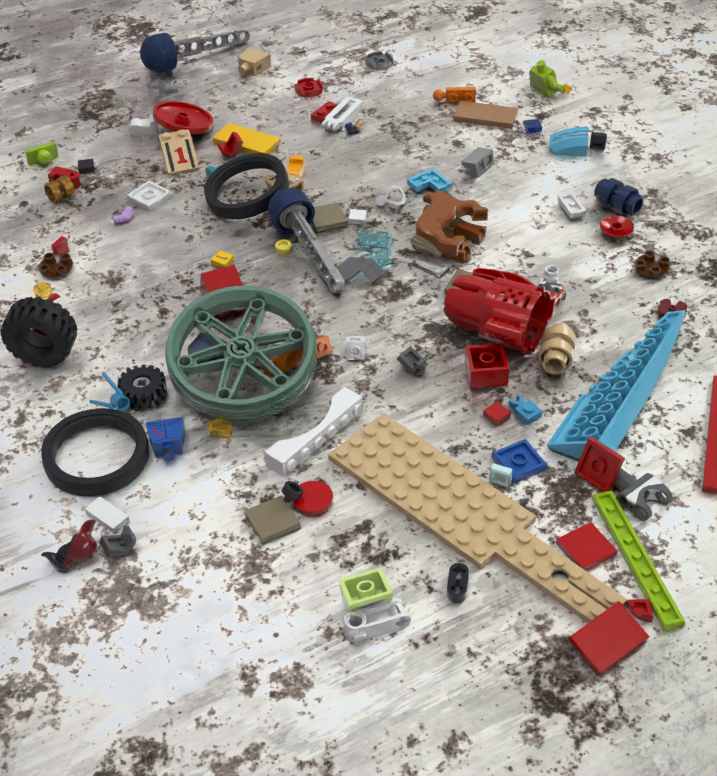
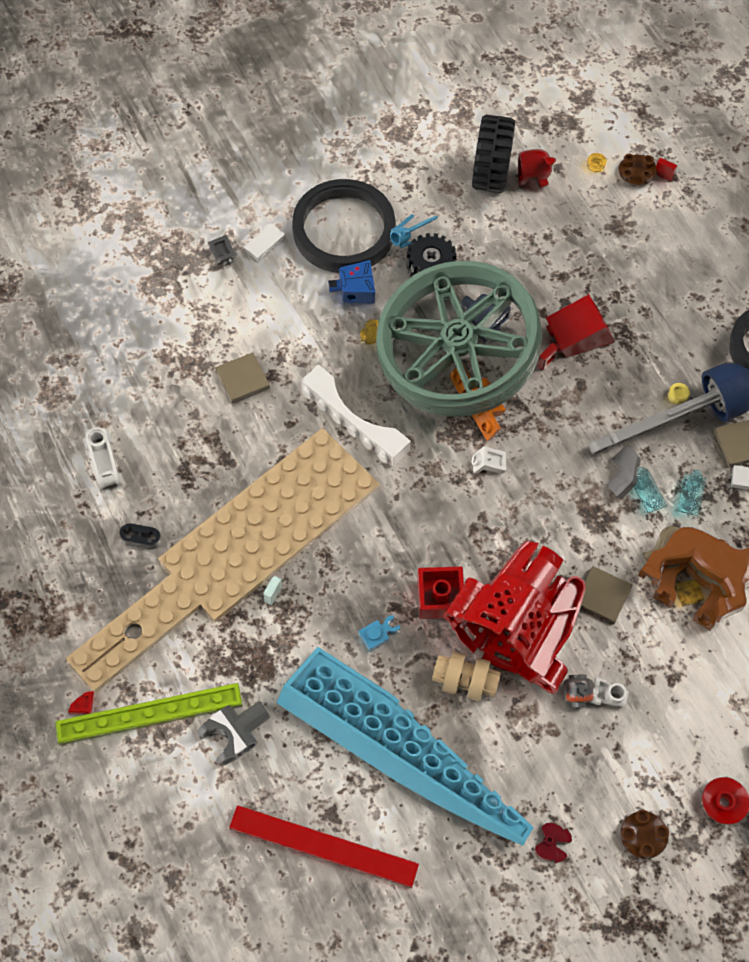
camera: 90 degrees right, 20 degrees up
dark red hair [41,519,97,571] -> none
lavender arm [113,207,134,224] -> none
yellow tile [210,251,234,268] -> none
black tile [281,481,304,503] -> none
red tile [292,481,333,516] -> none
yellowish green slope [339,568,394,612] -> none
dark grey bracket [397,346,430,375] -> none
clear tile [412,253,450,279] -> none
red tile [483,401,511,426] -> none
blue tile [491,439,548,484] -> none
red tile [556,522,618,571] -> none
red tile [568,601,650,676] -> none
red tile [574,437,625,492] -> none

